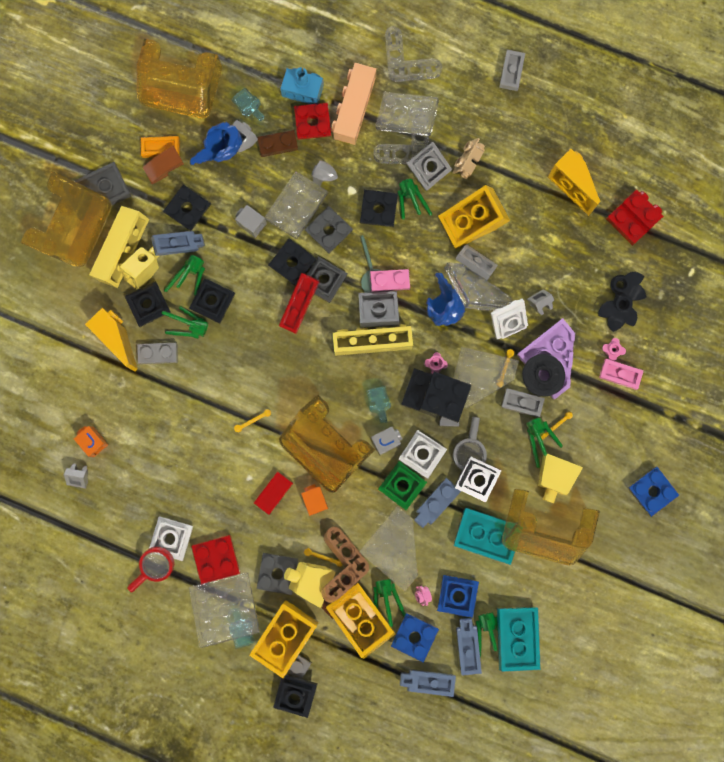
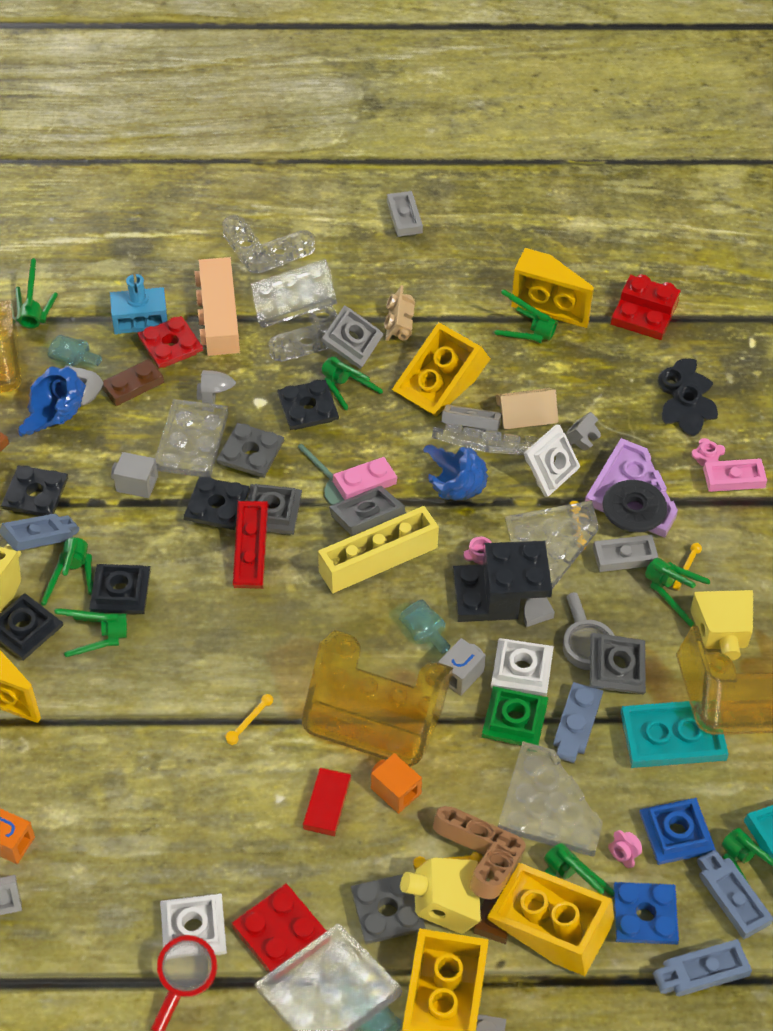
camera: 25 degrees left, 30 degrees down
light grey plate [137,343,178,364] -> none
none -> green plant [15,258,58,329]
none -> green plant [494,289,558,343]
none -> tan panel [495,388,559,429]

